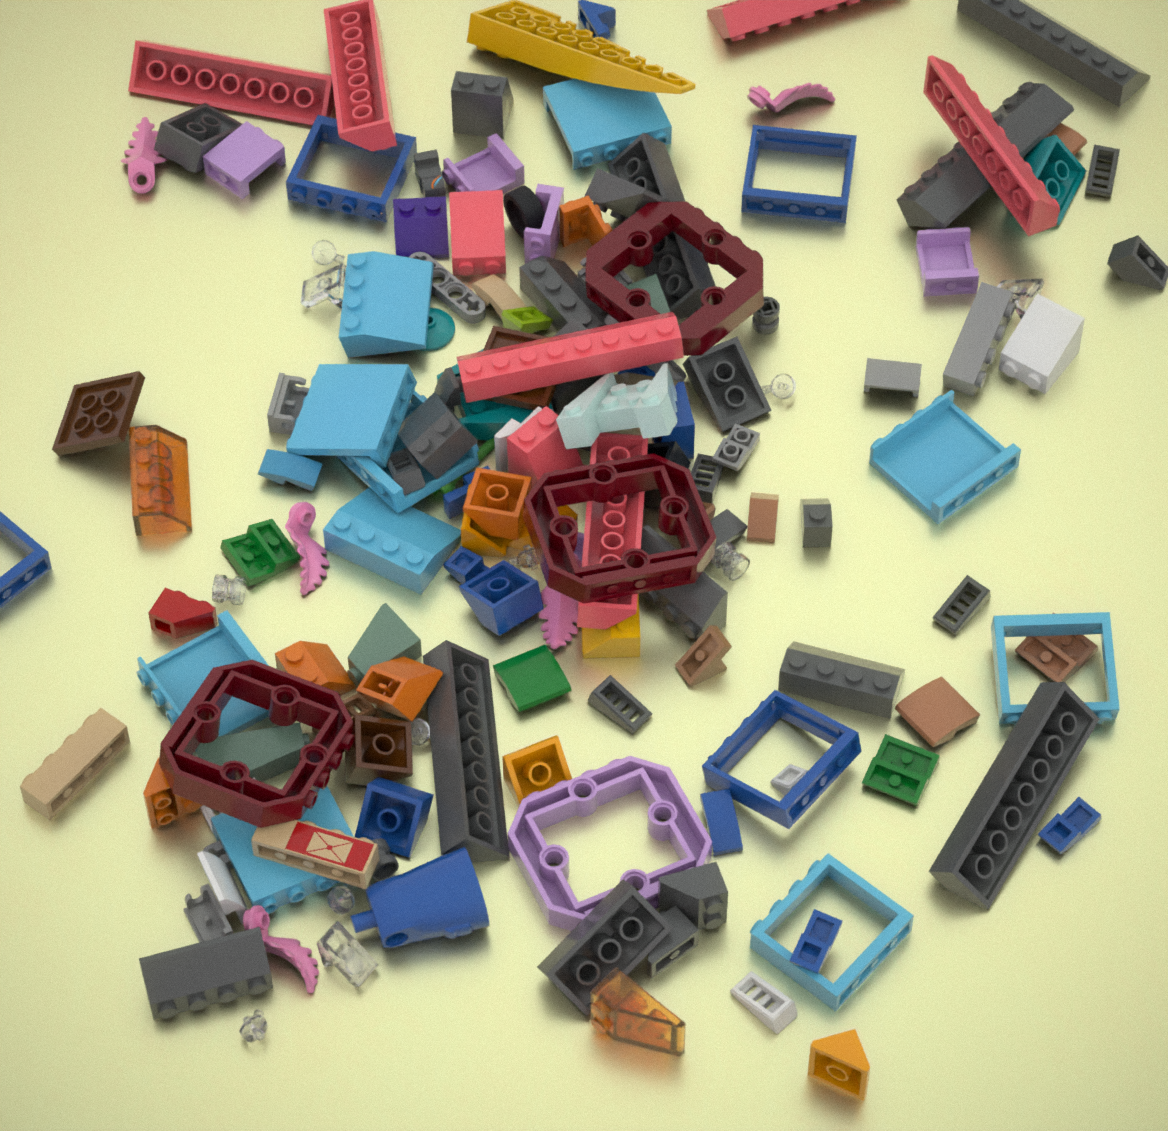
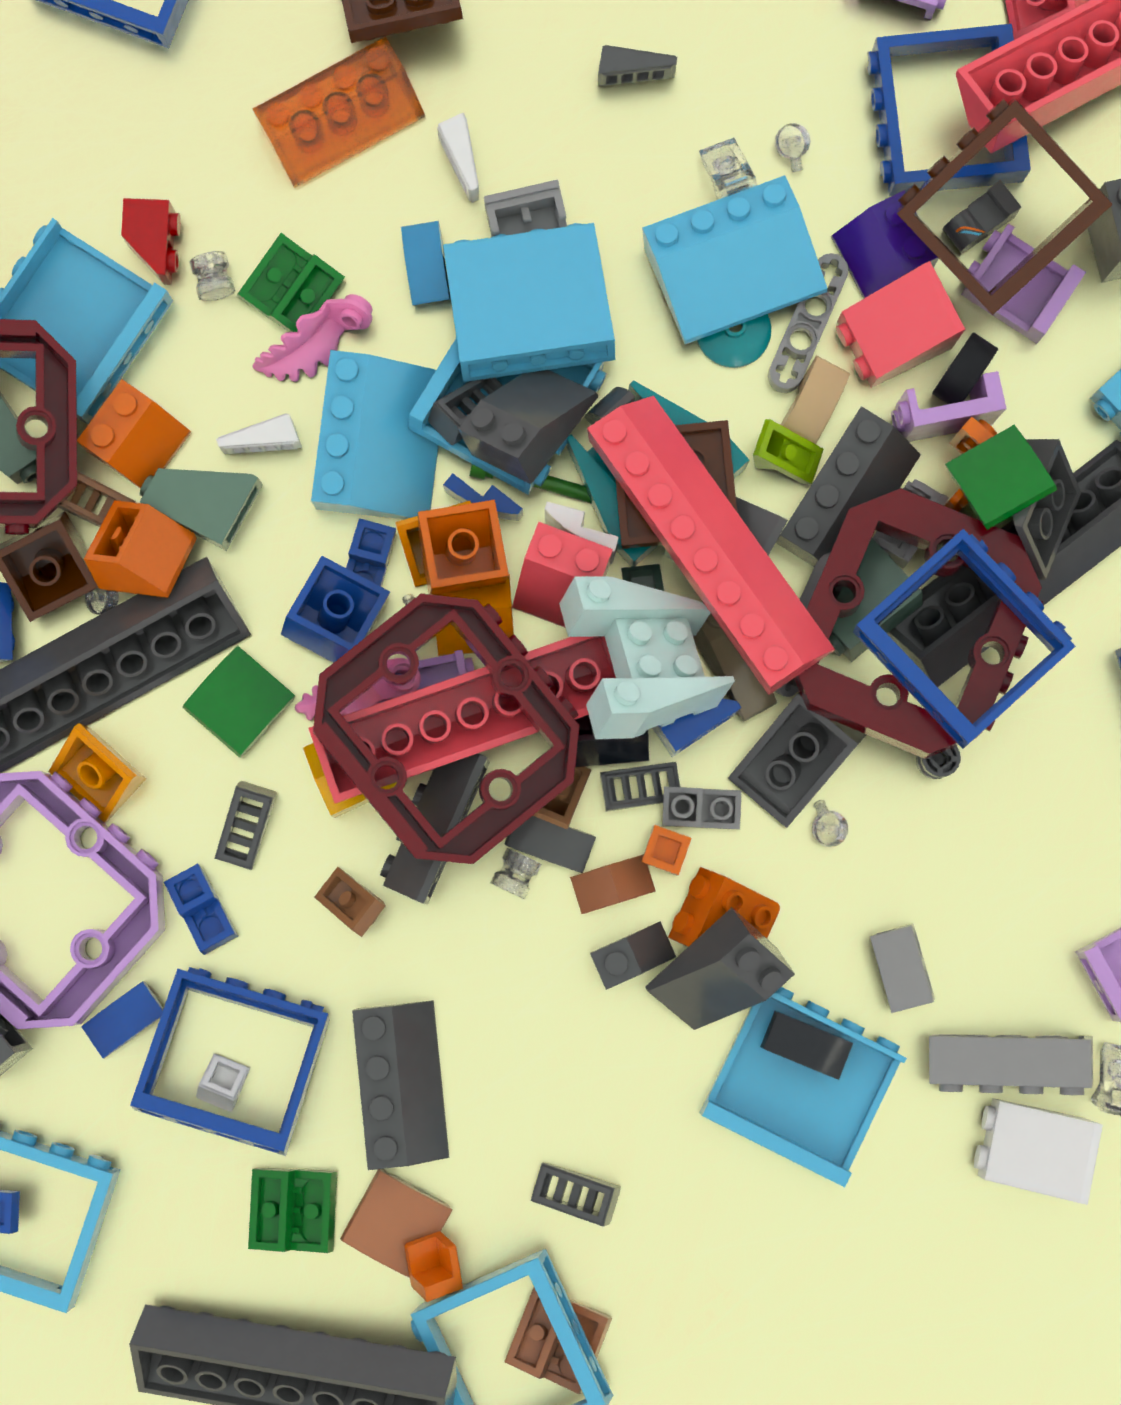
camera: 65 degrees right, 30 degrees up
none -> blue slope [164,864,238,955]
none -> white slope [216,413,302,454]
none -> orange panel [404,1231,463,1302]
none -> white slope [437,113,479,203]
none -> dark grey slope [598,45,678,86]
none -> orange panel [641,825,692,876]
none -> dark grey slope [645,907,795,1030]
none -> orange bracket [668,867,780,947]
none -> black slope [760,1011,853,1080]
none -> blue window [853,529,1076,749]
none -> reddish brown window [897,97,1113,315]
none -> green slope [945,424,1057,530]

